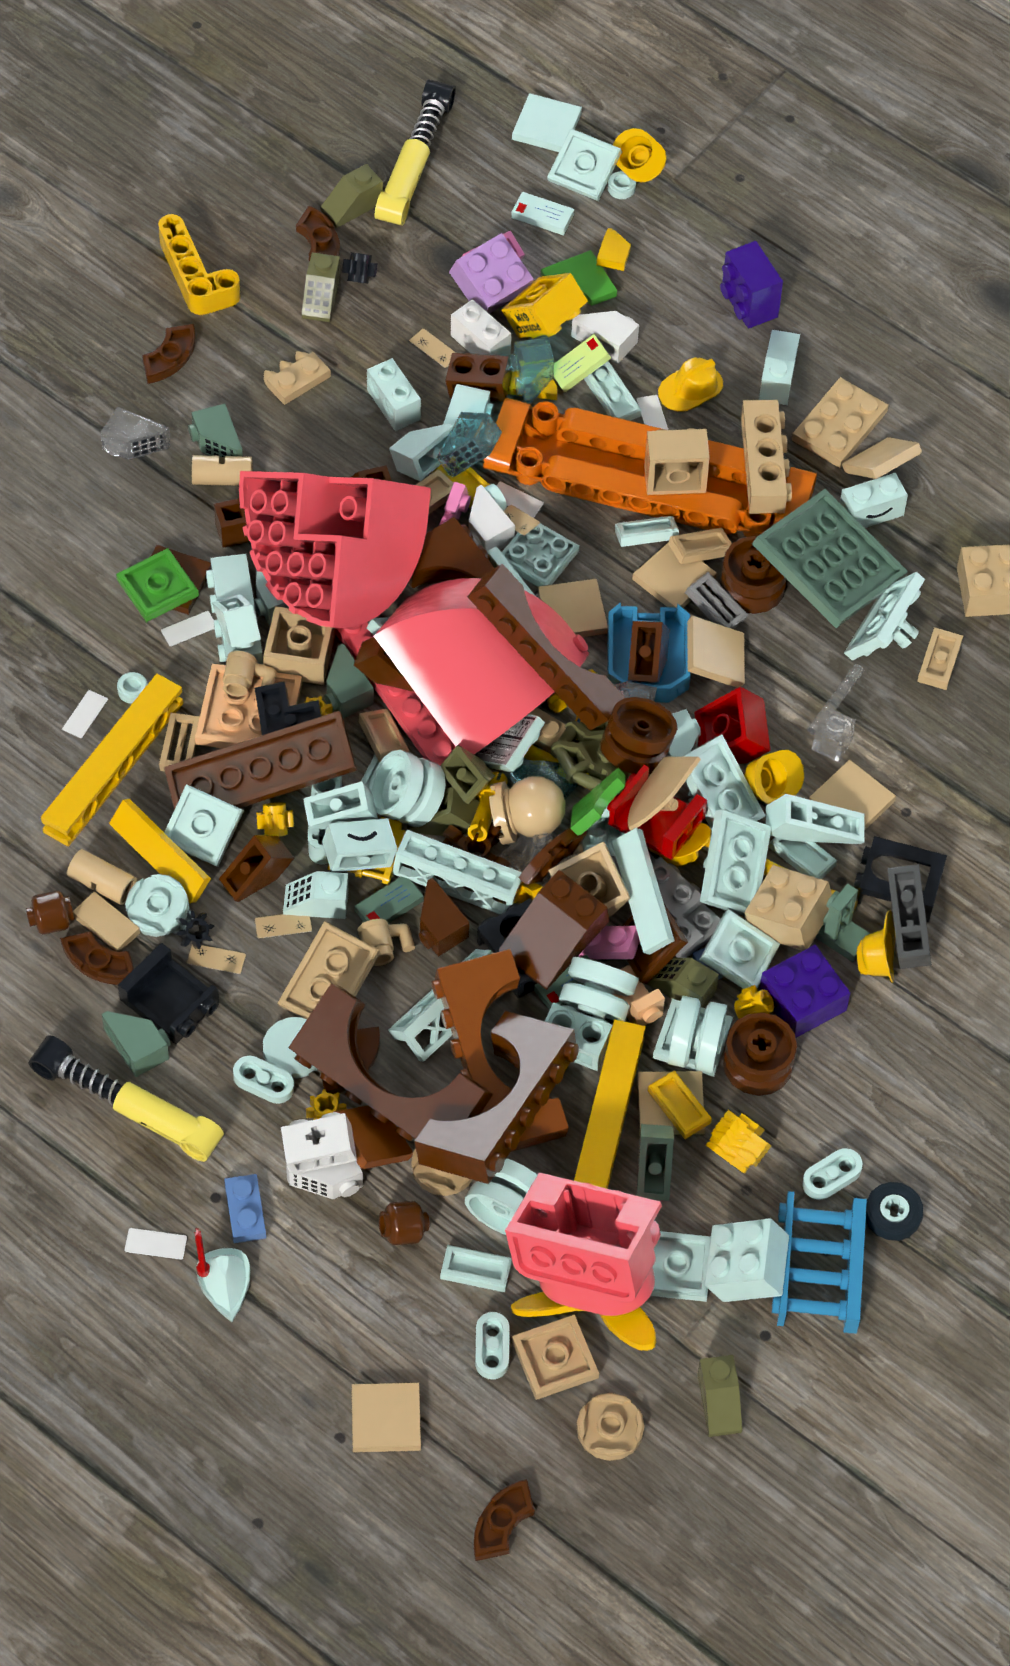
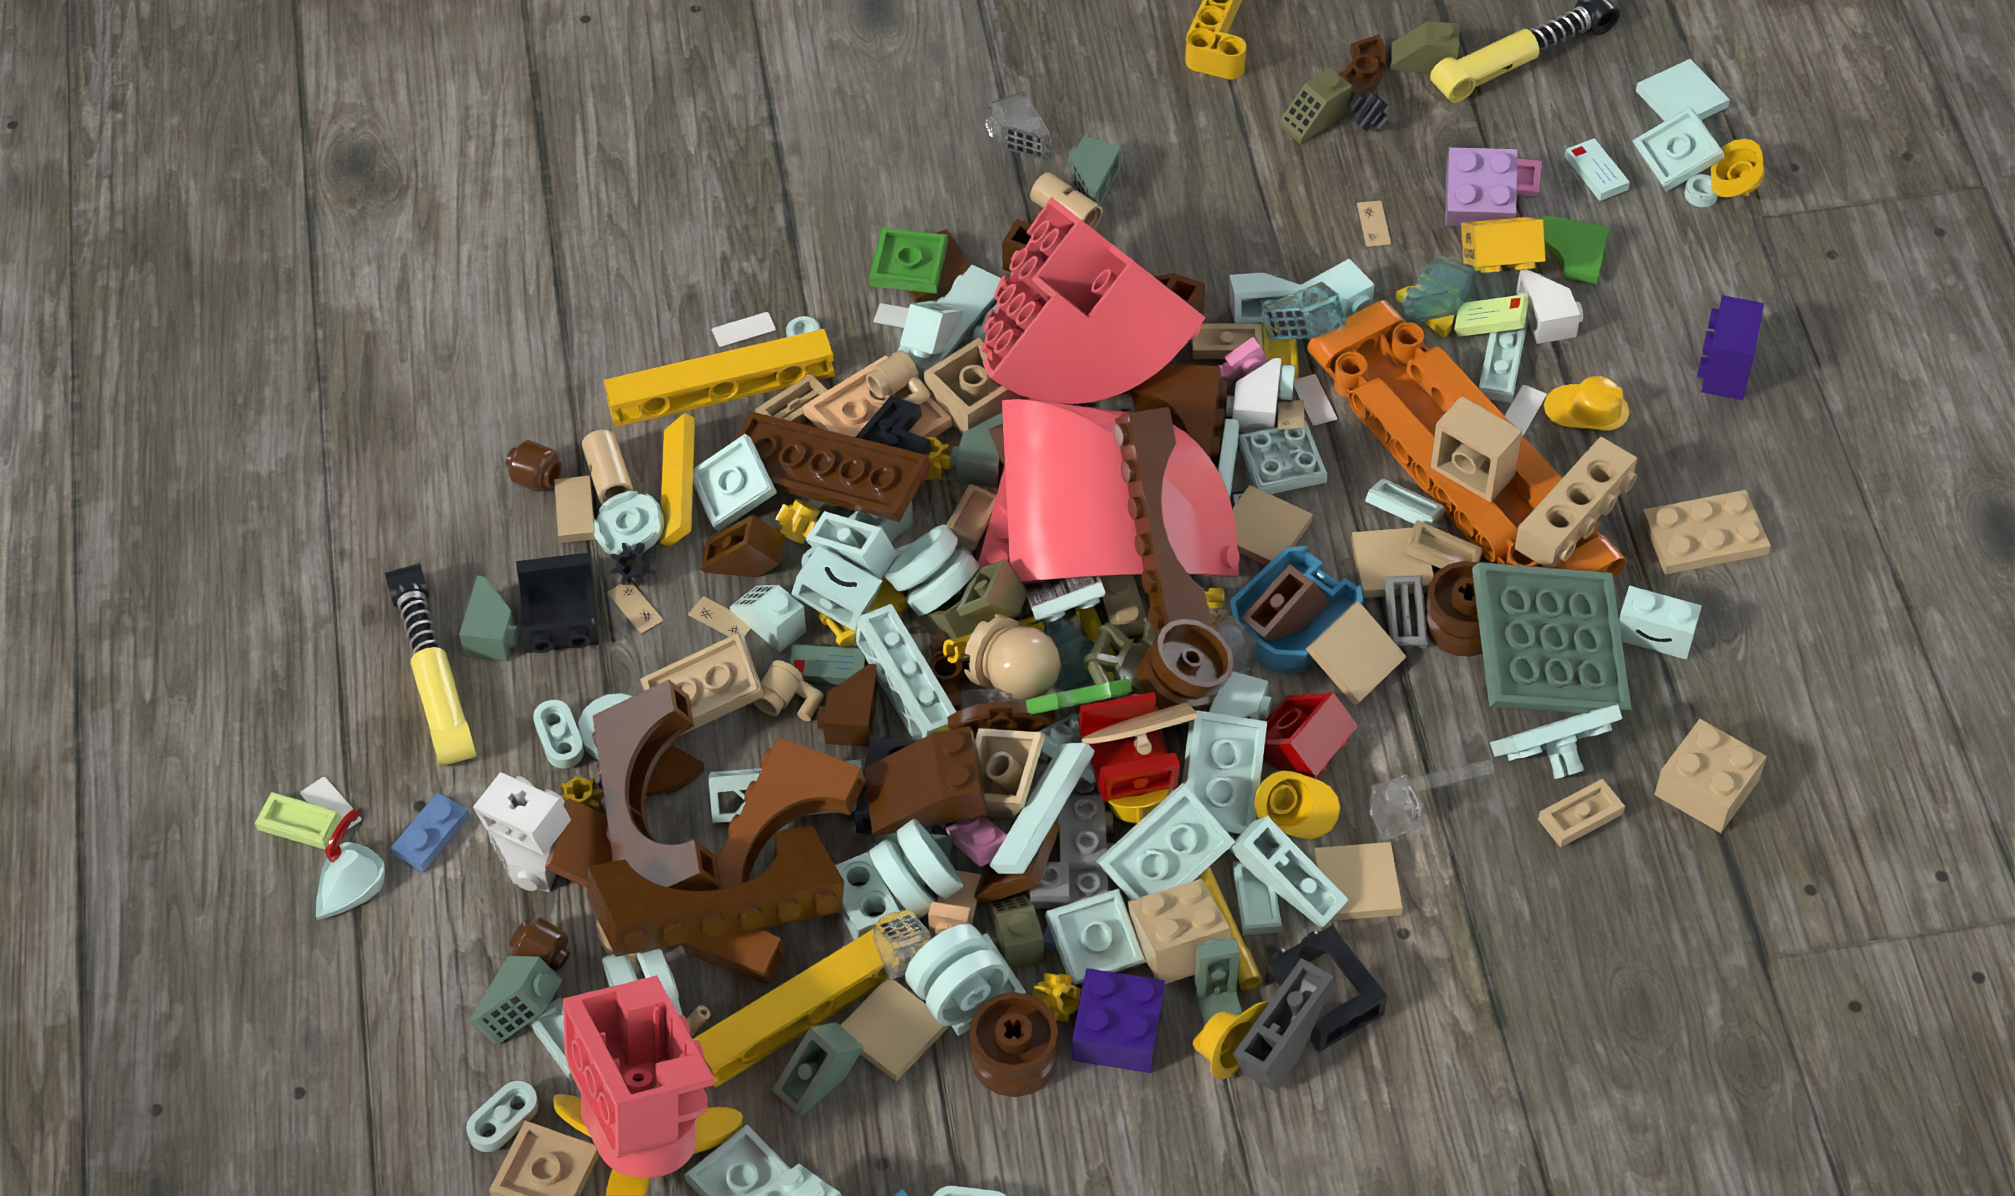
camera: 45 degrees right, 5 degrees down
reddish brown tile [60,931,134,985] -> none
reddish brown tile [142,324,195,384] -> none
tan plate [264,351,331,405] -> none
tan tile [352,1383,421,1452] -> none
light aqua brick [367,358,421,431] -> none
reddish brown brick [445,353,512,402] -> none
white brick [451,299,511,356] -> none
yellow slope [596,228,631,271] -> none
yellow tile [647,1070,712,1139] -> none
yellow hair [706,1110,772,1174] -> none
light aqua slope [759,330,800,405] -> none
tan tile [842,437,922,479] -> none
none -> yellowish green tile [255,792,342,850]
none -> sand green slope [470,956,563,1044]
none -> clear slope [872,911,931,980]

